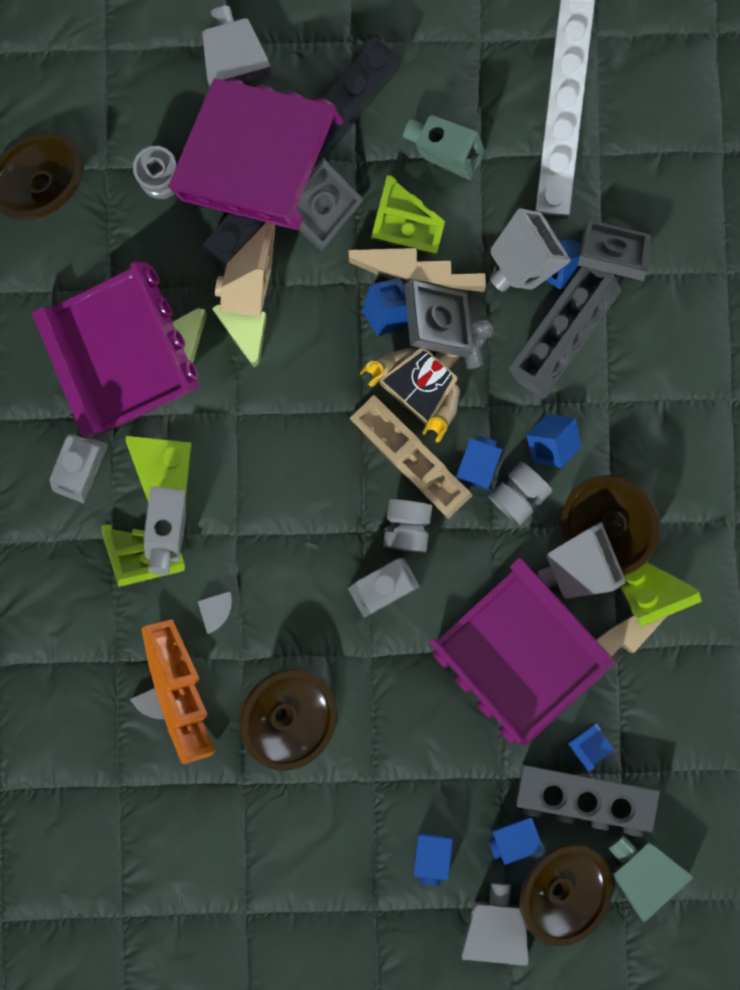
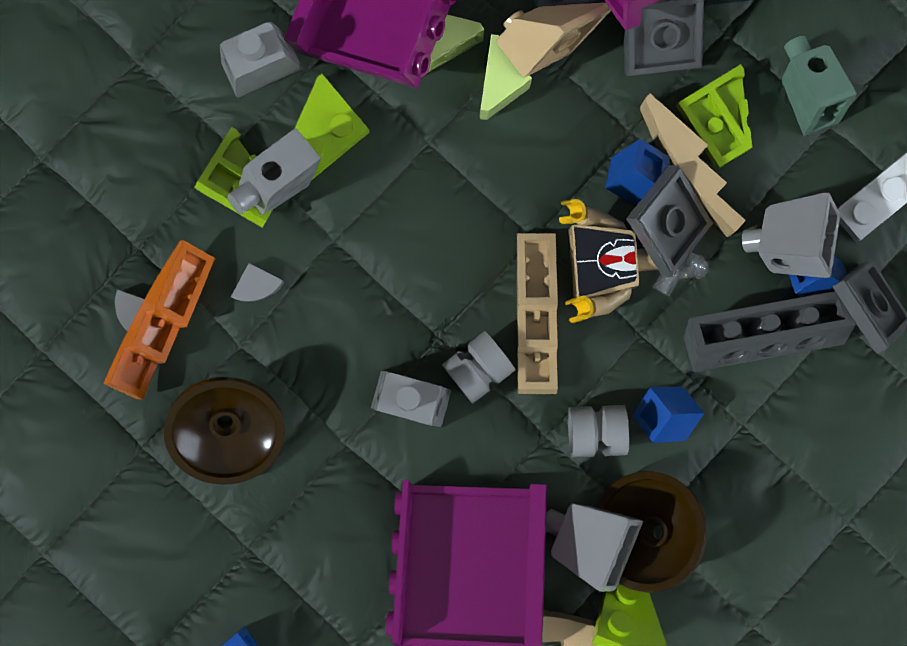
camera: 45 degrees right, 0 degrees up
blue brick [456,435,502,490] -> none

